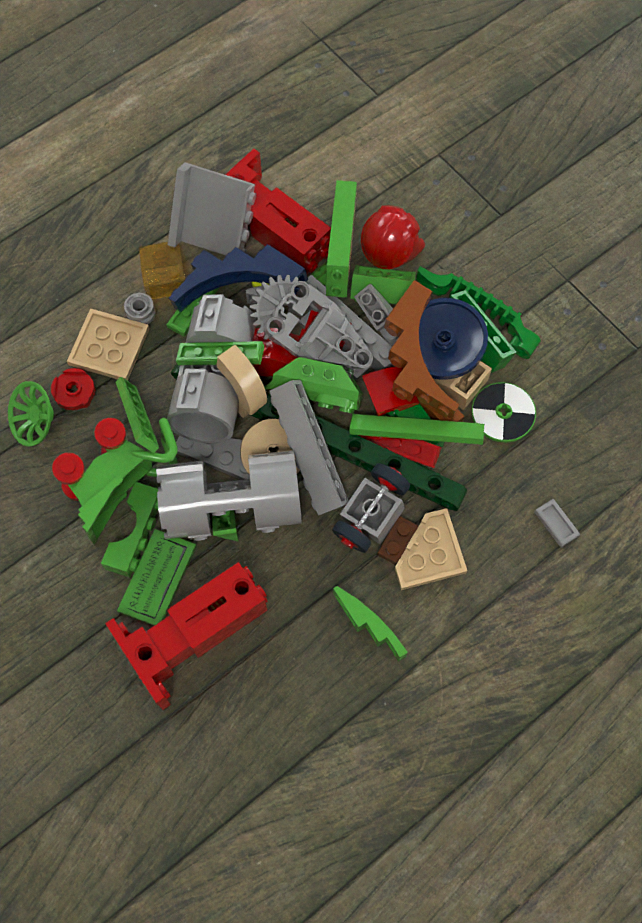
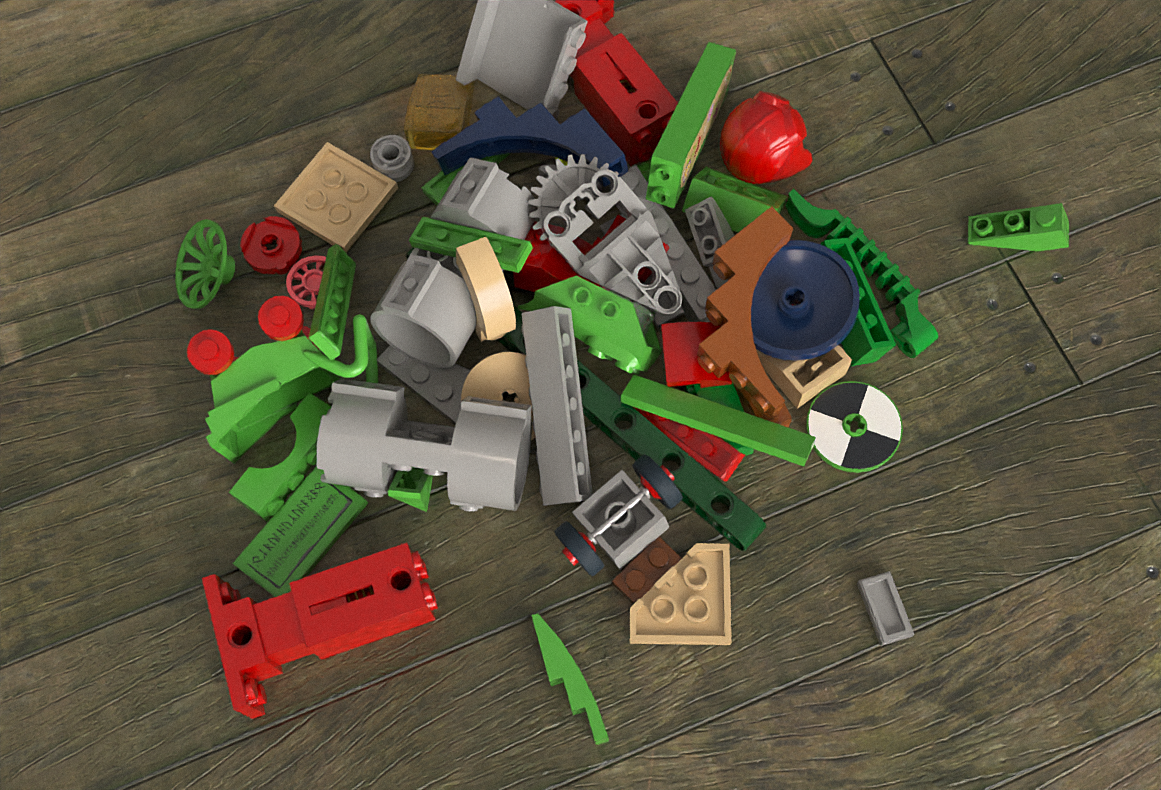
camera: 20 degrees right, 0 degrees up
none -> coral wheel [286,256,326,310]
none -> bright green slope [968,203,1069,251]

